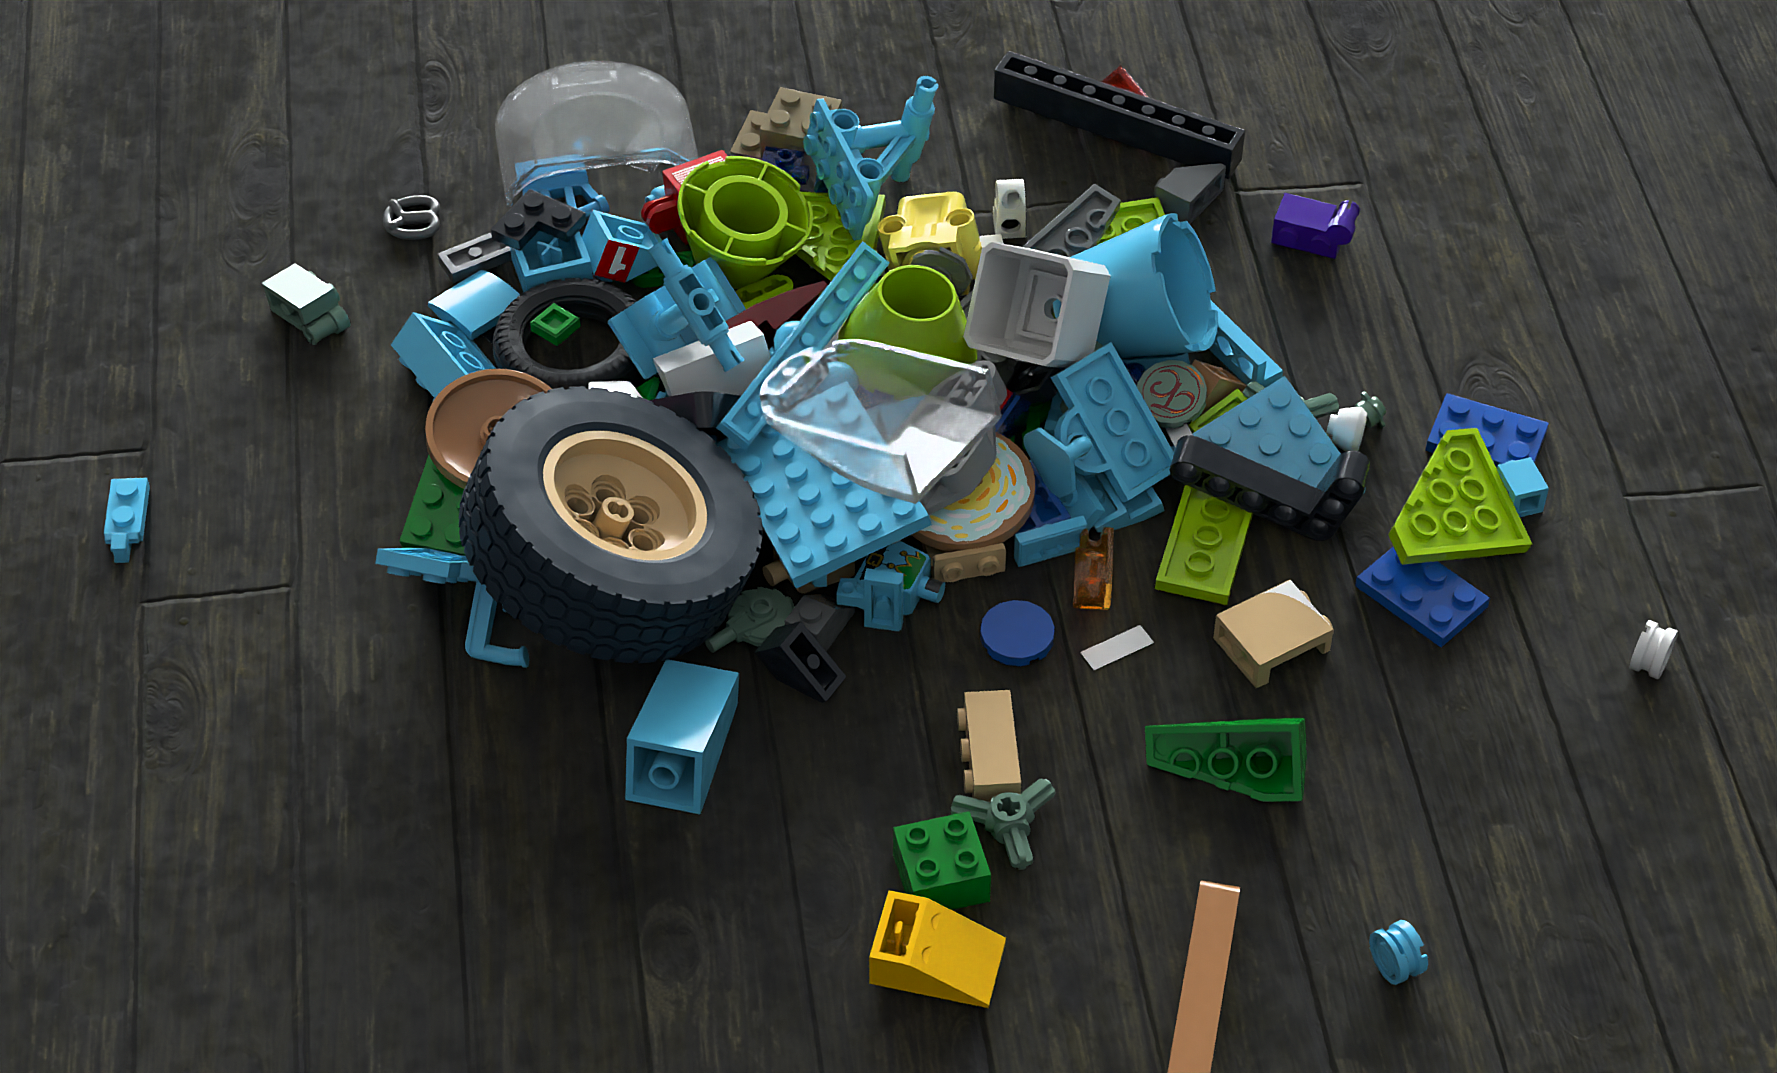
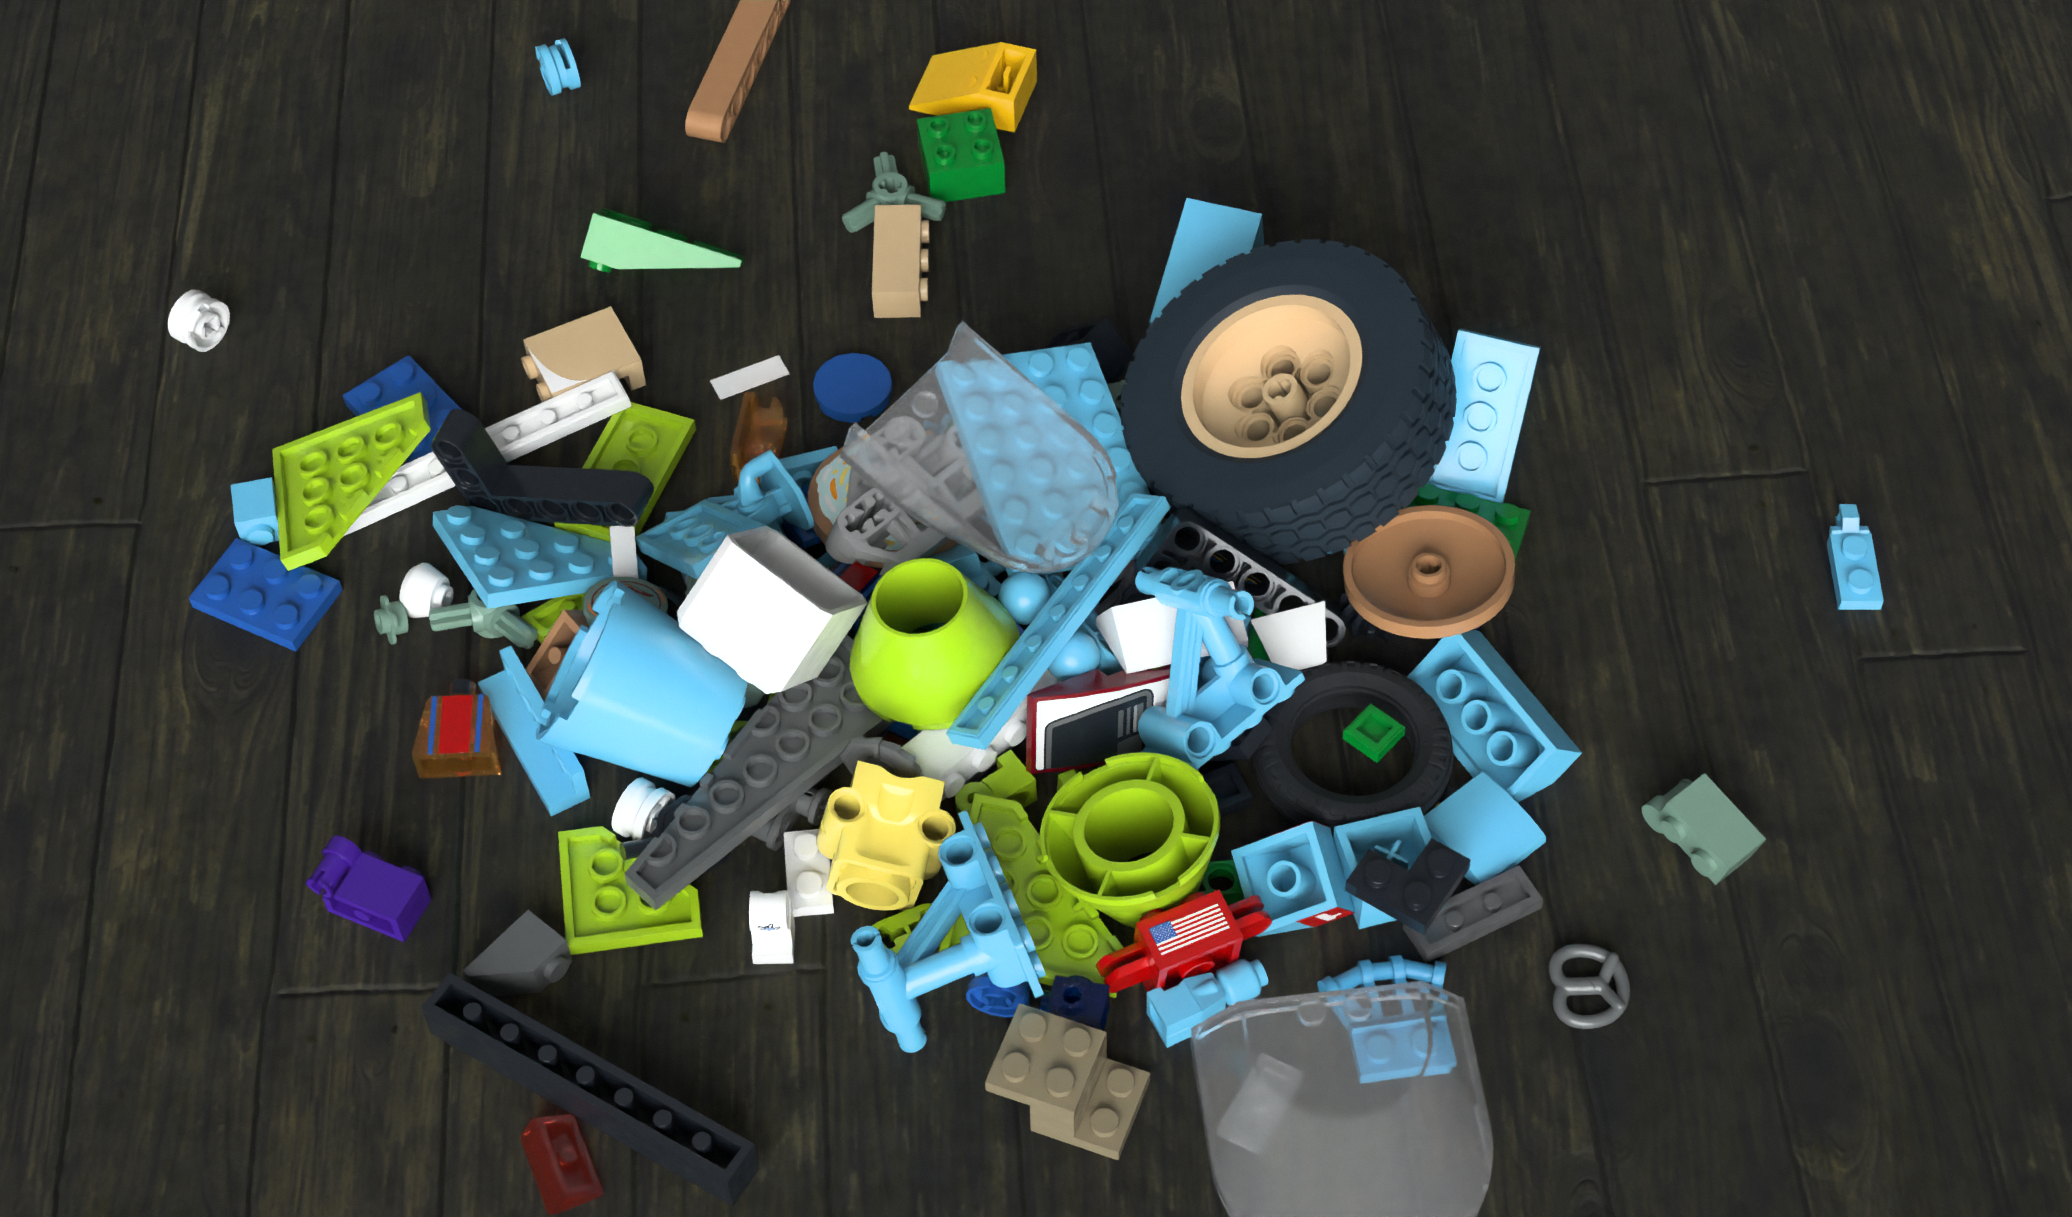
camera: 175 degrees left, 5 degrees up
none -> white tile [344,370,631,536]
none -> clear orange torso [412,679,502,778]

